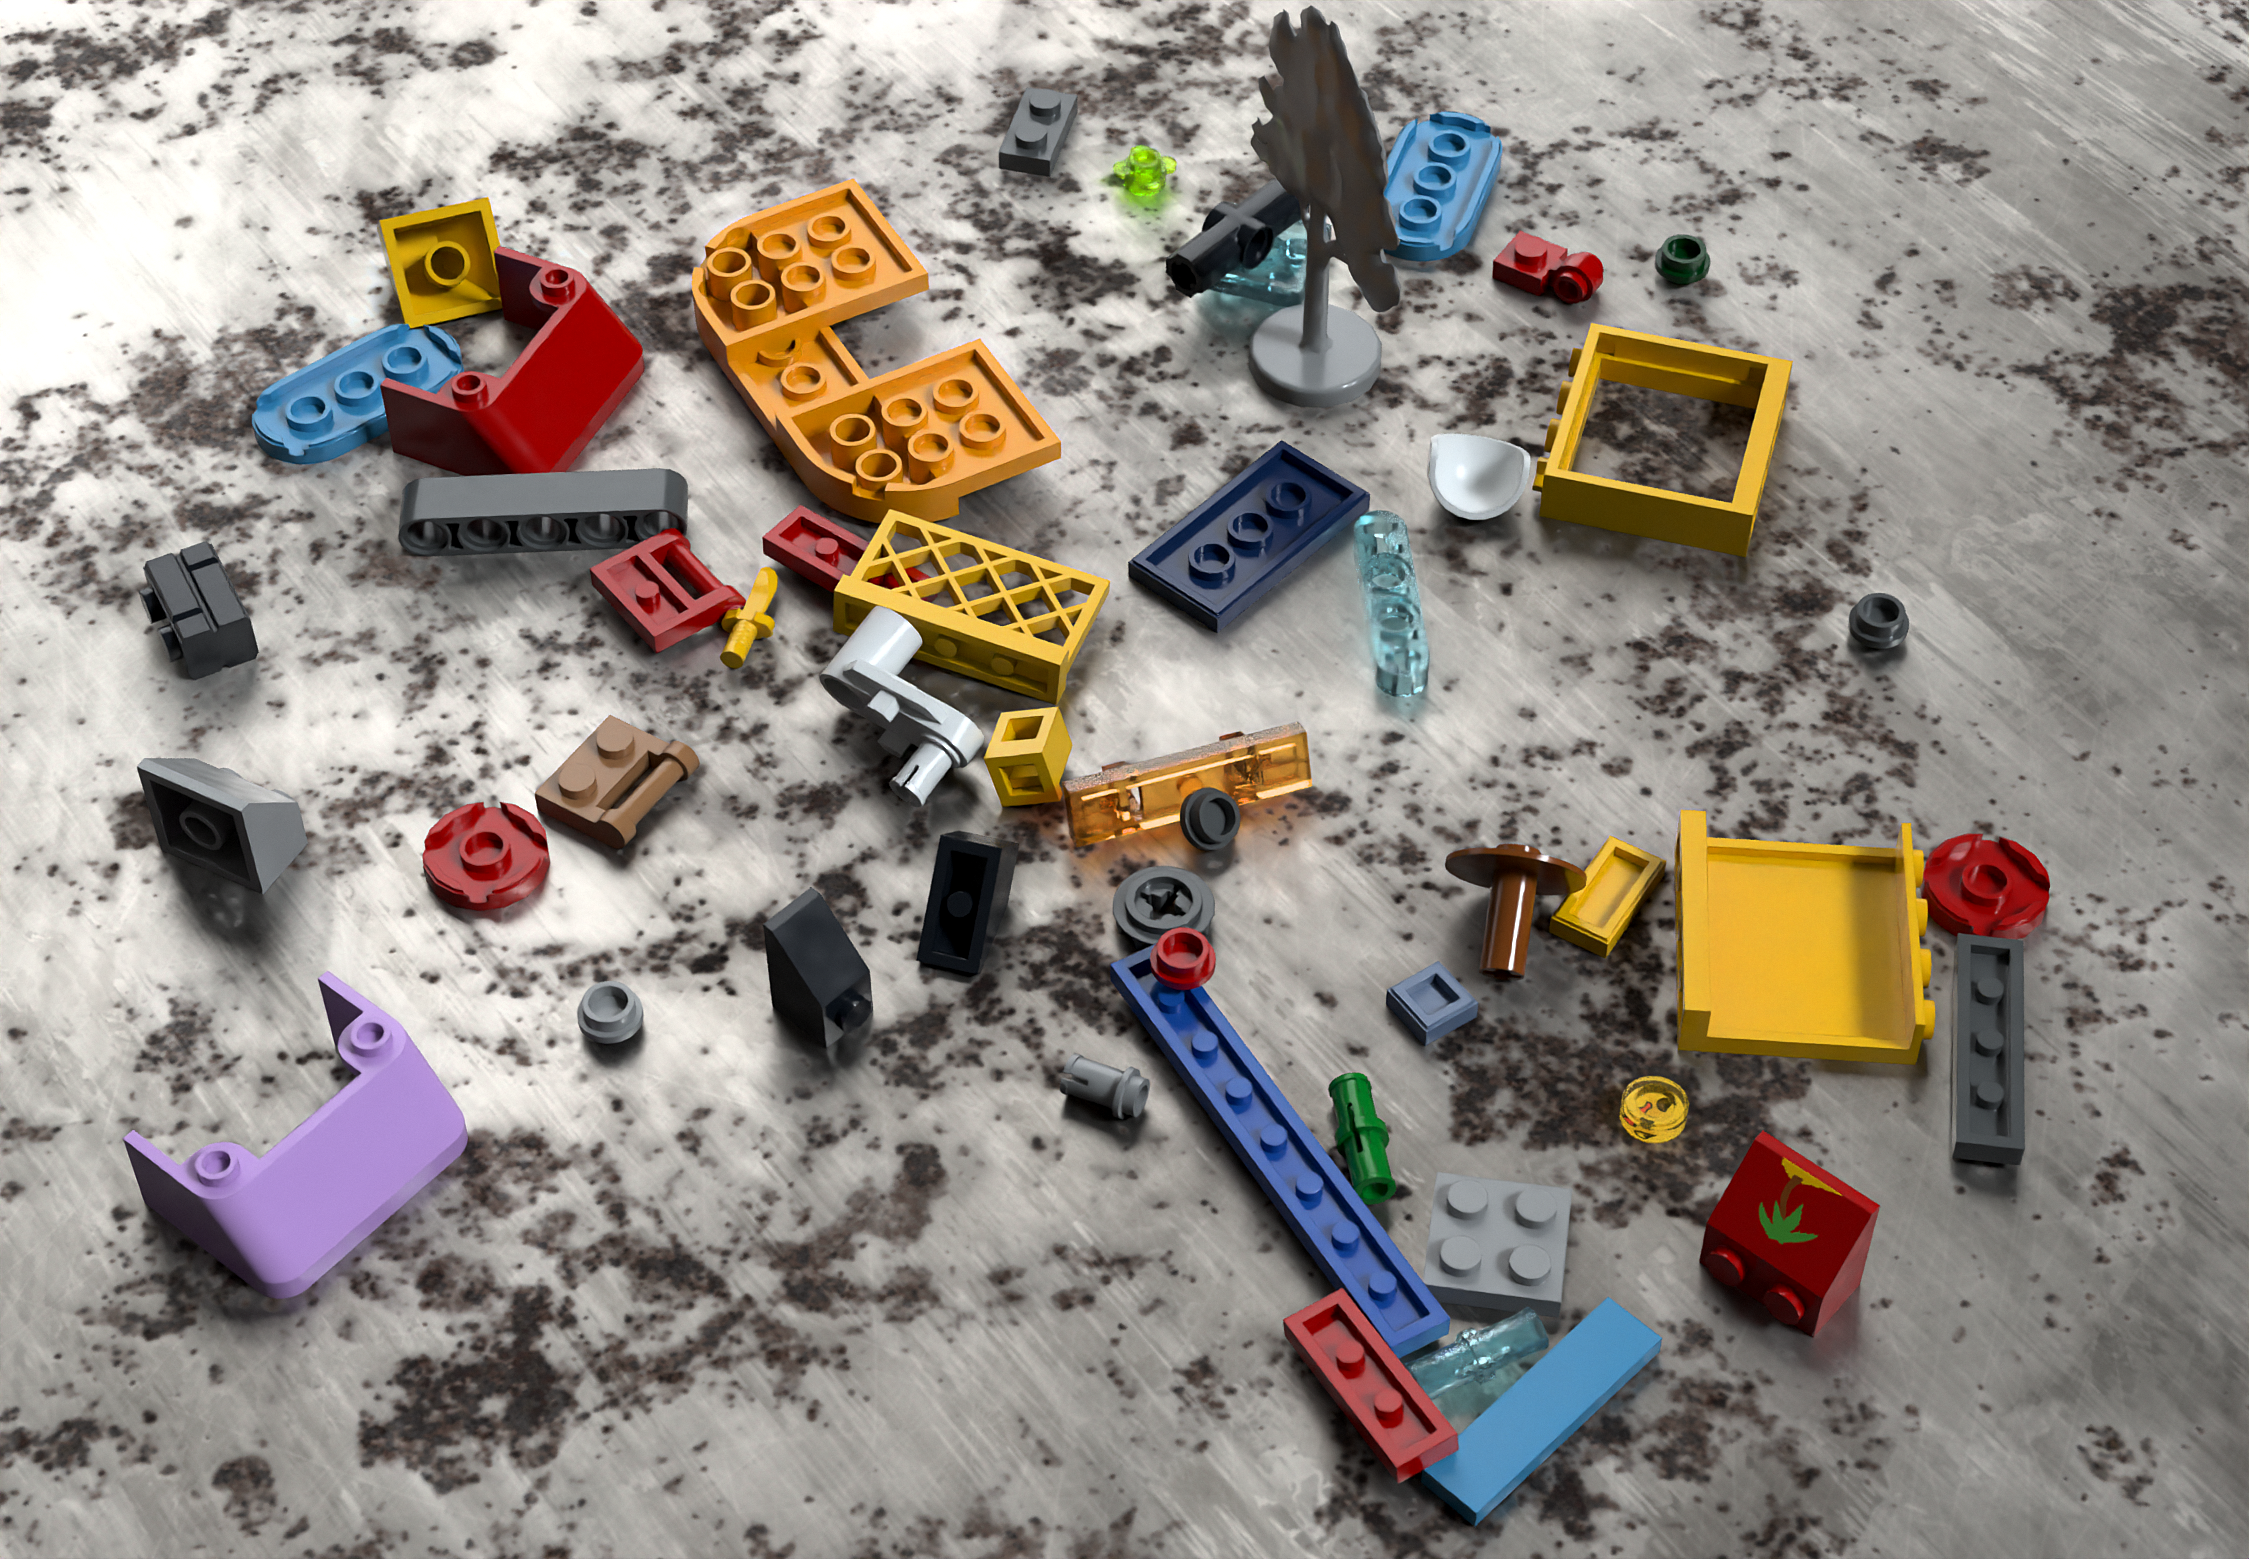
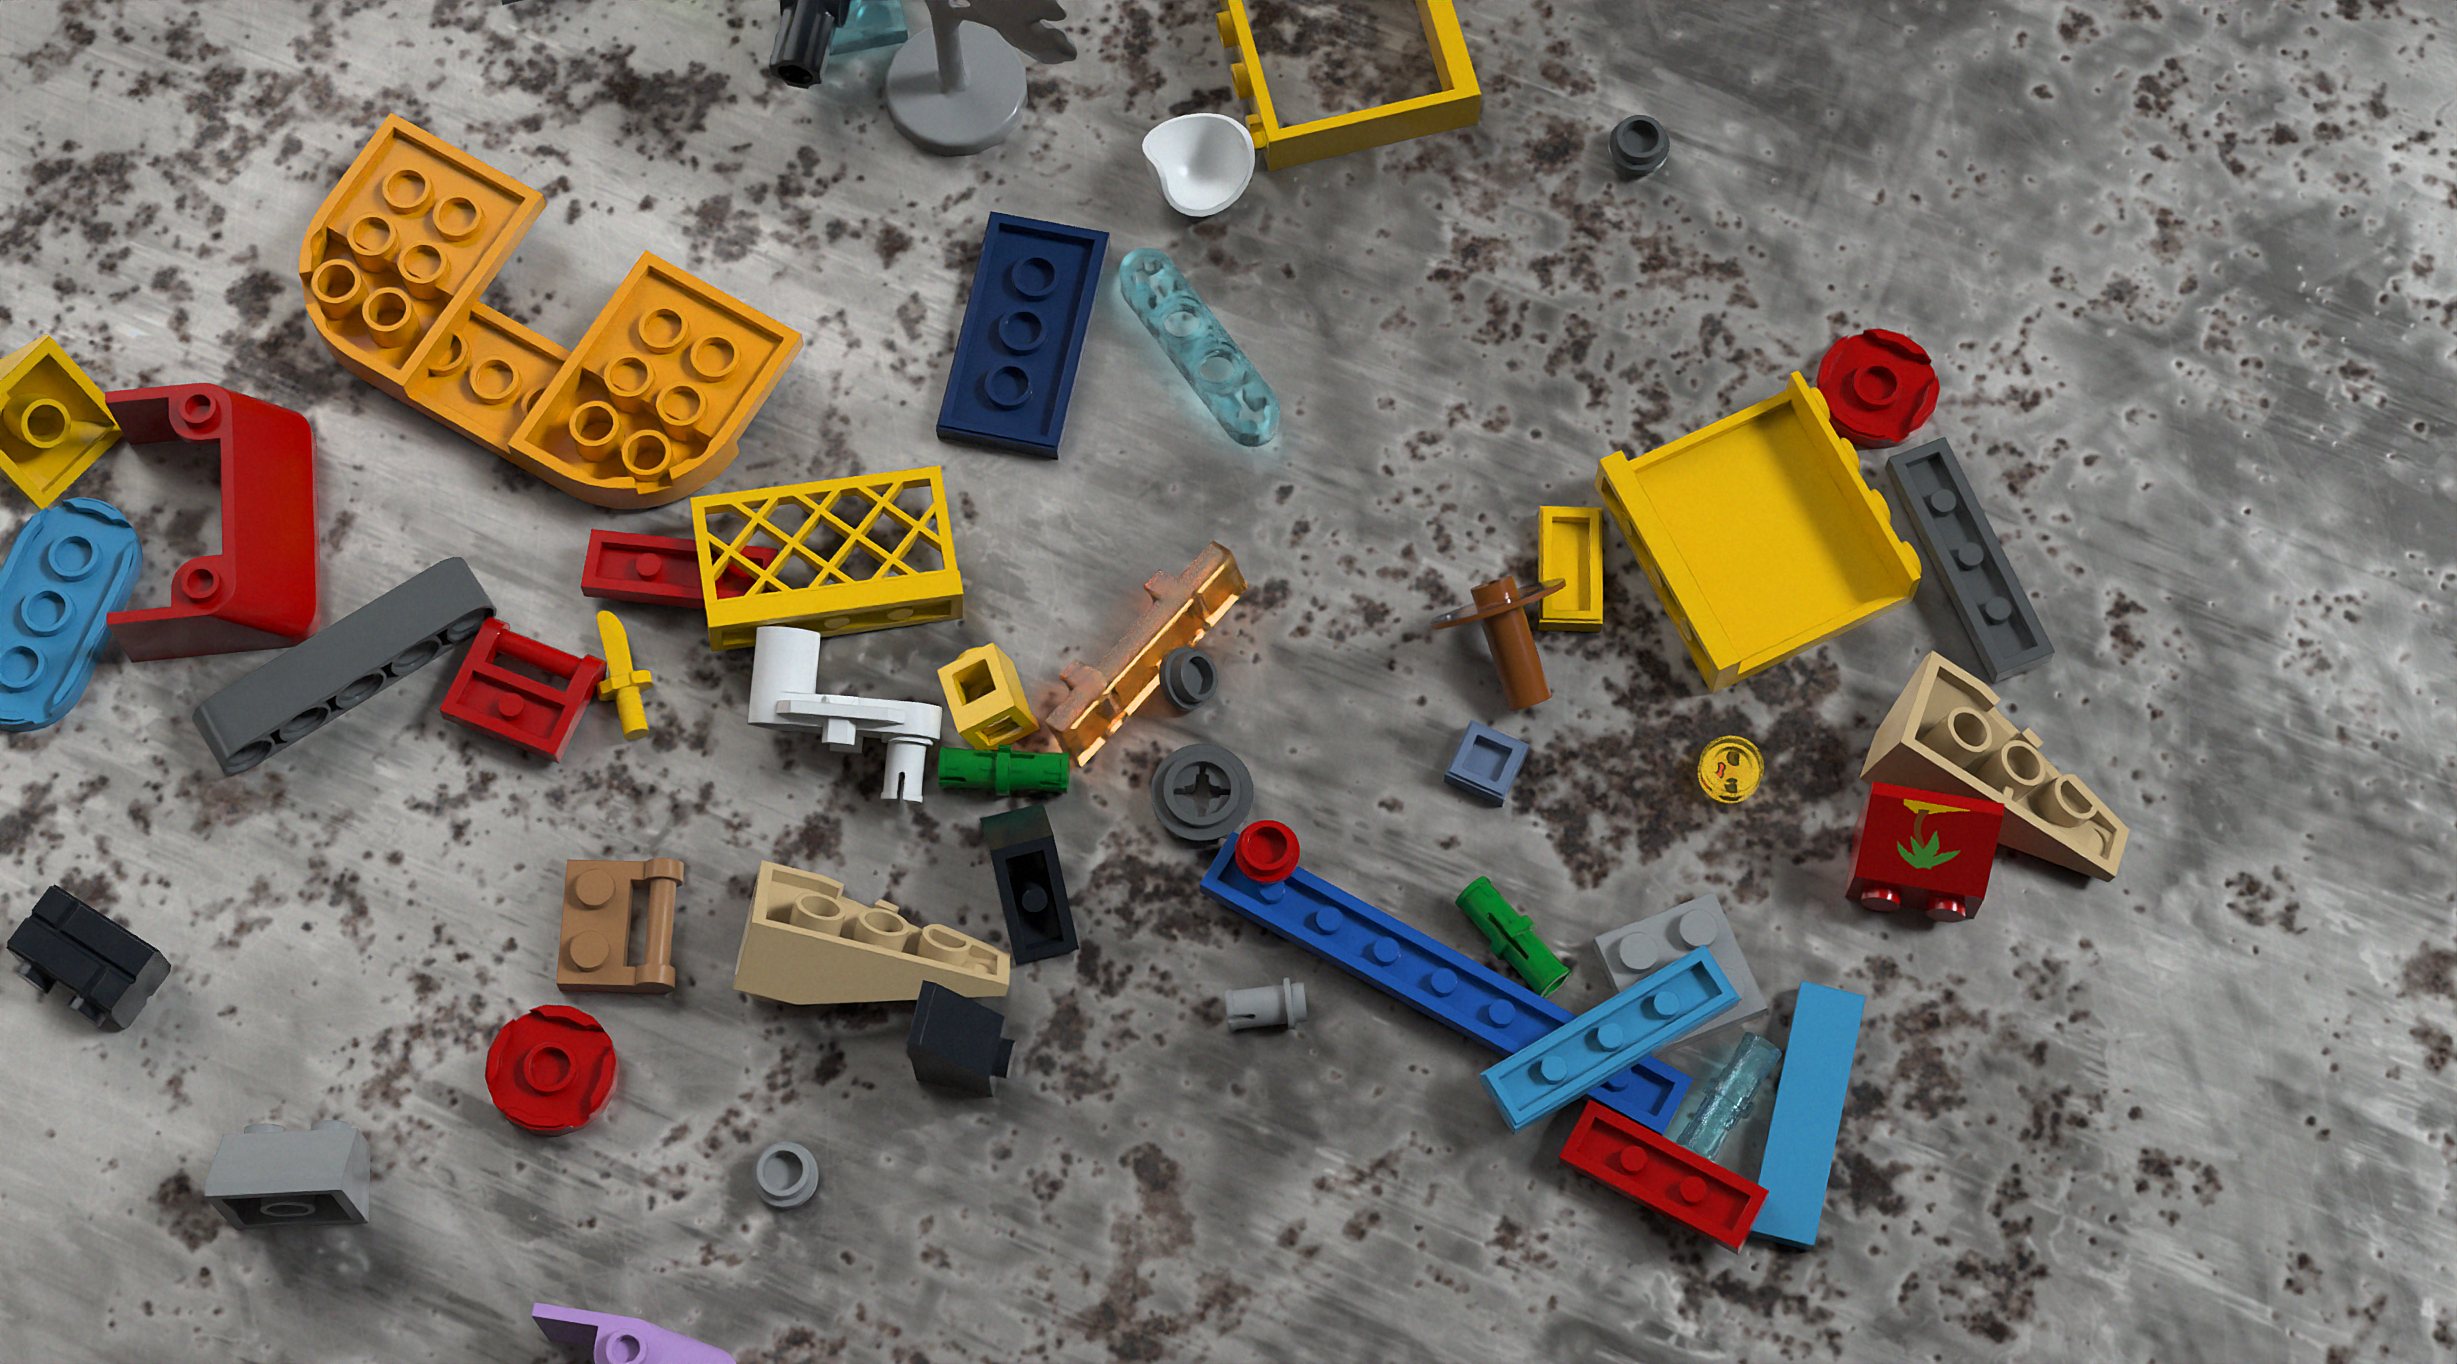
camera: 30 degrees left, 20 degrees up
none -> tan wedge [733,860,1010,1005]
none -> green pin [938,744,1070,796]
none -> dark azure tile [1479,944,1740,1135]
none -> tan wedge [1860,650,2130,883]

